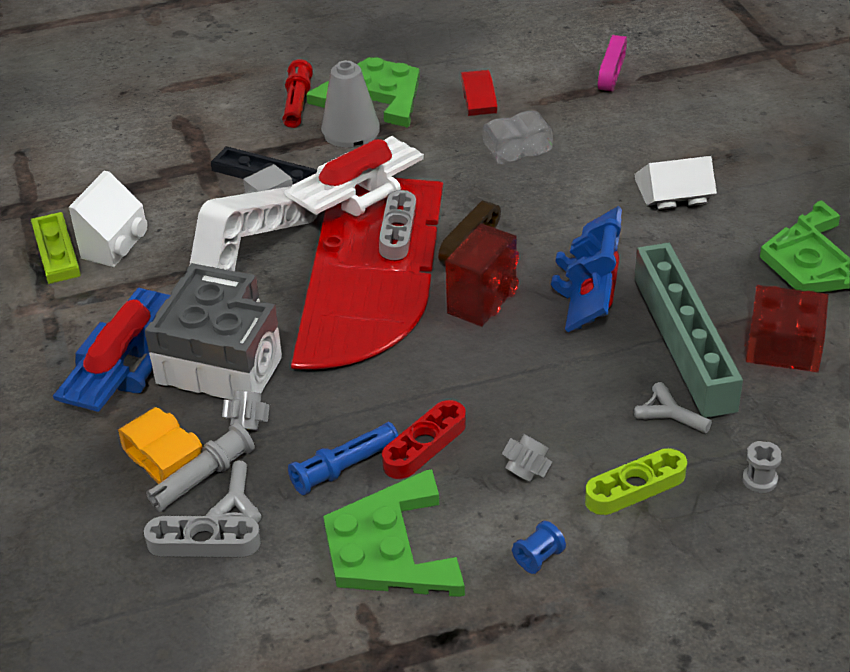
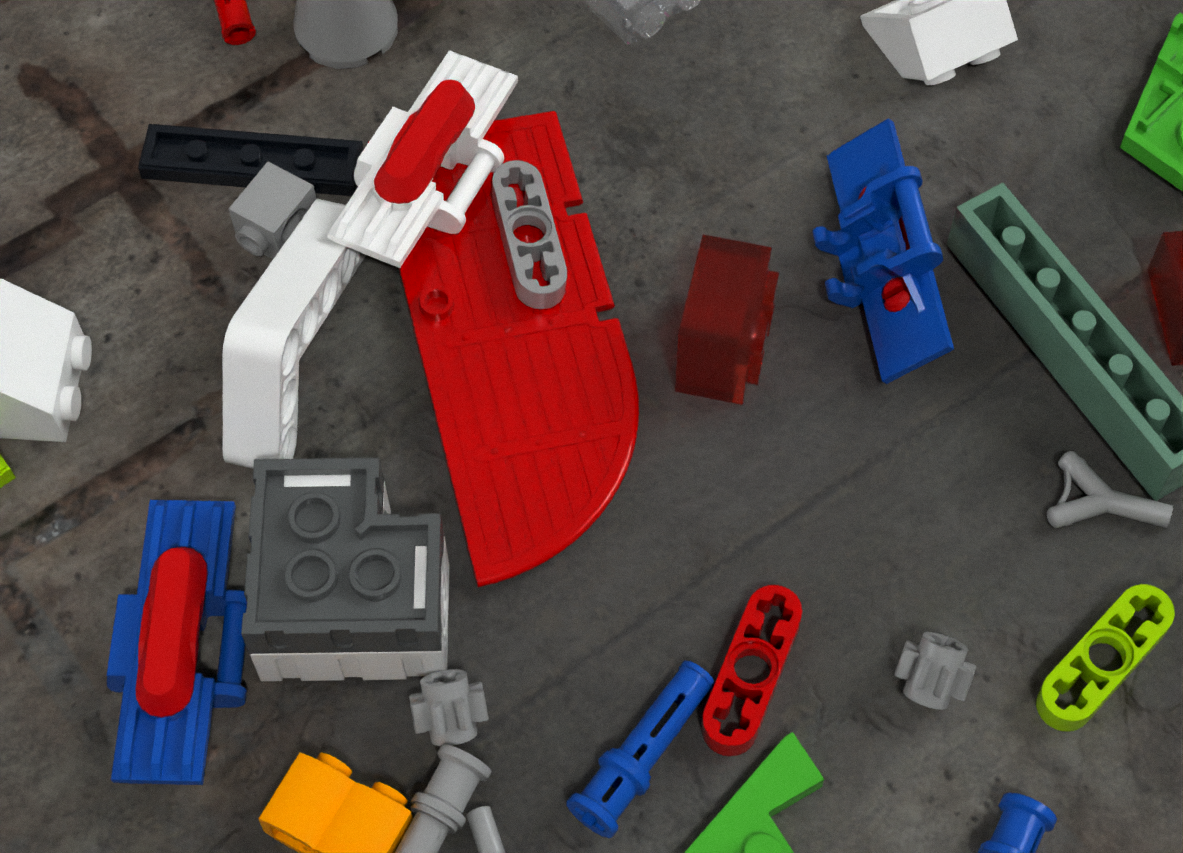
camera: 20 degrees left, 20 degrees up
dark brown beam [438,200,501,268] -> none

